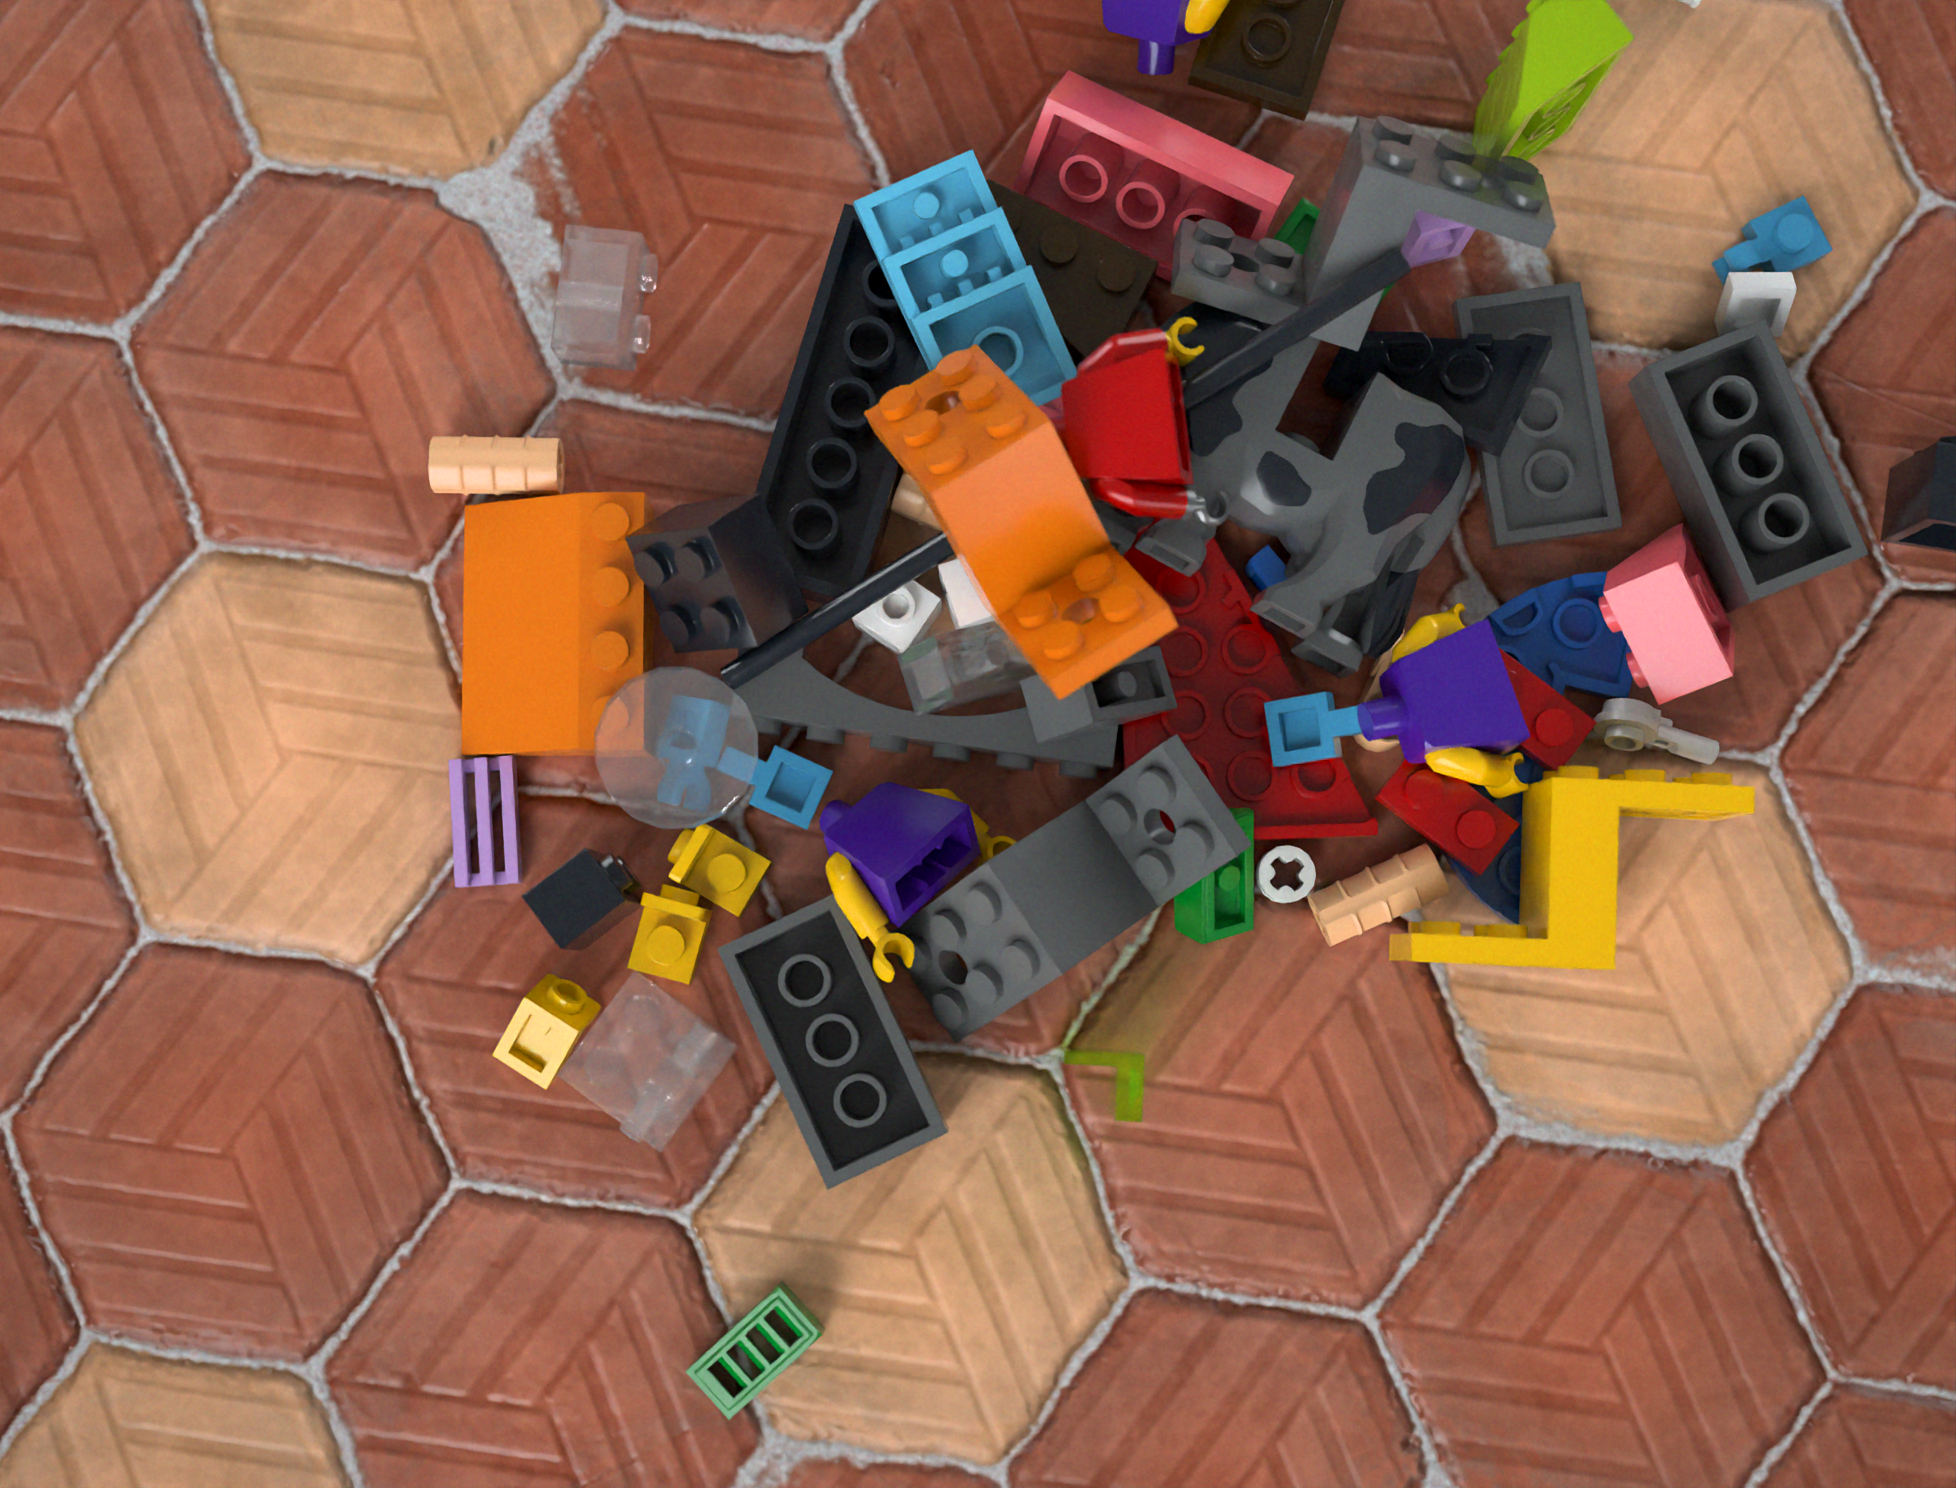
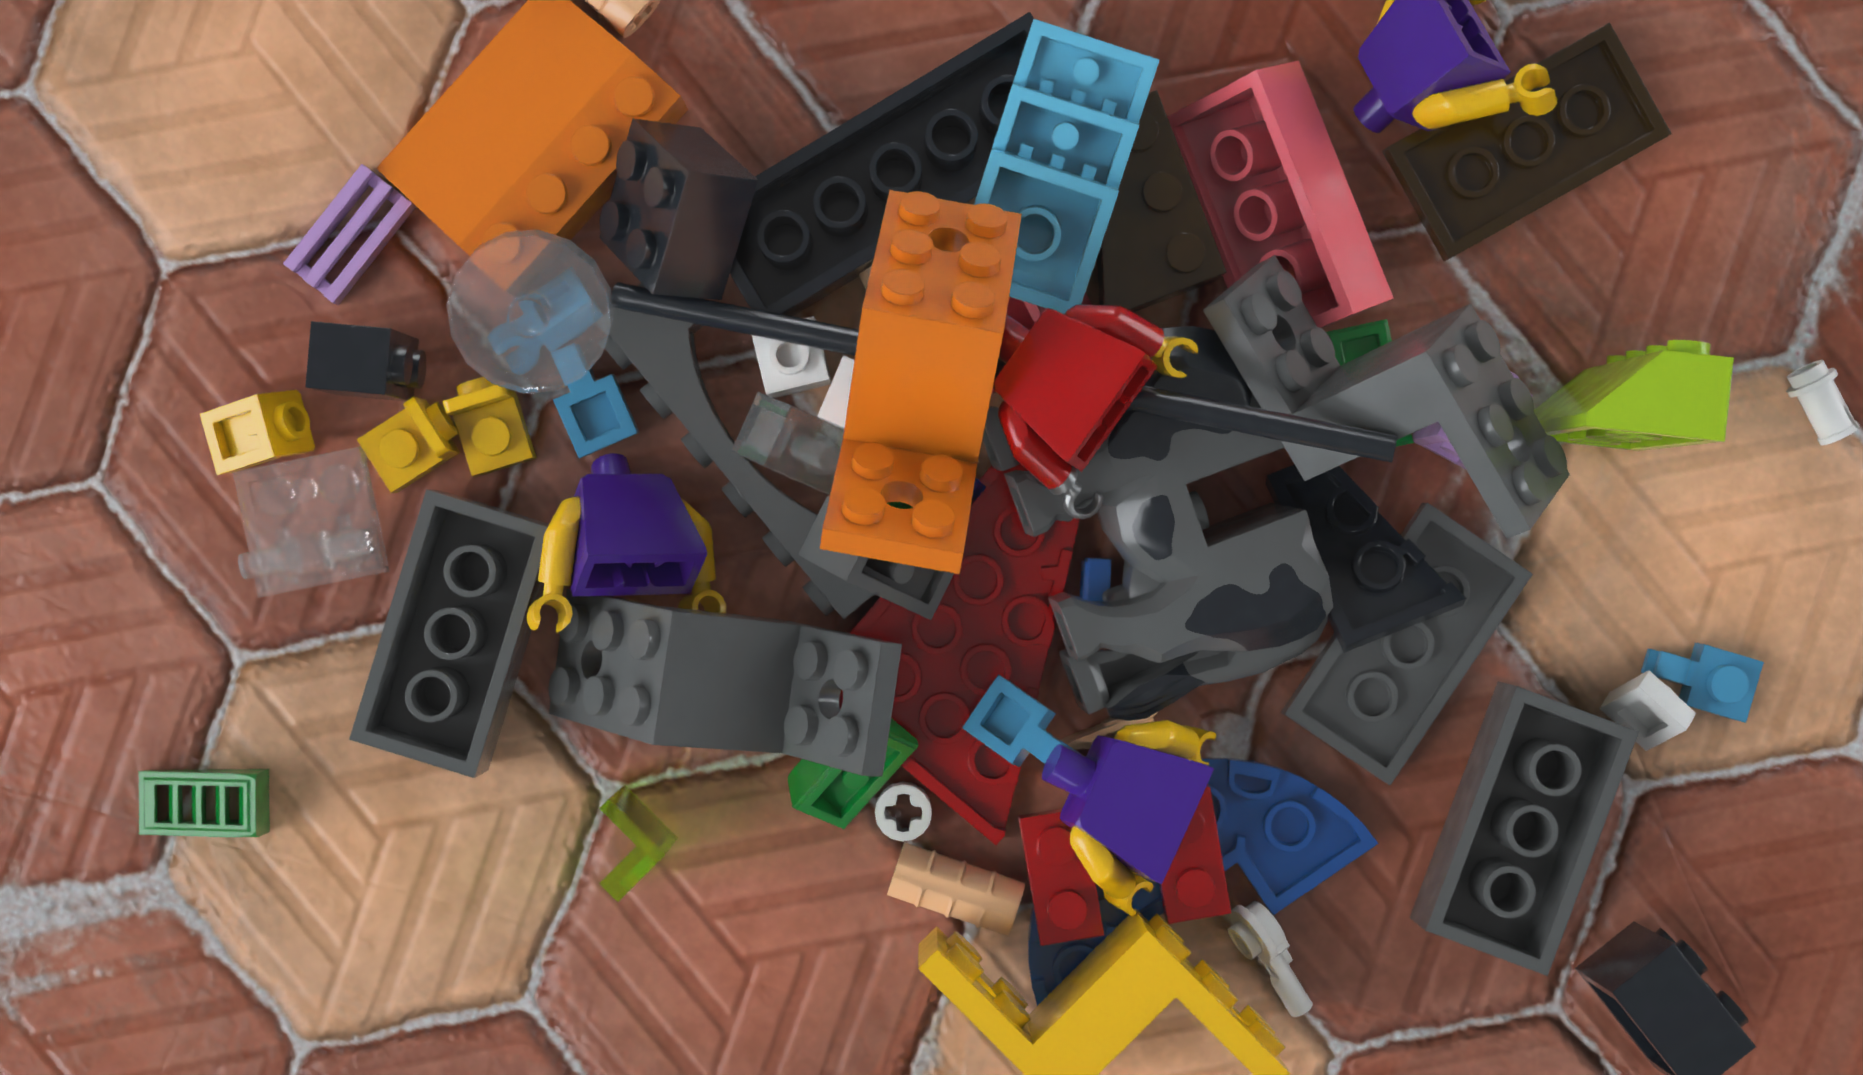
camera: 40 degrees right, 5 degrees up
slope [1598,523,1736,705] -> none

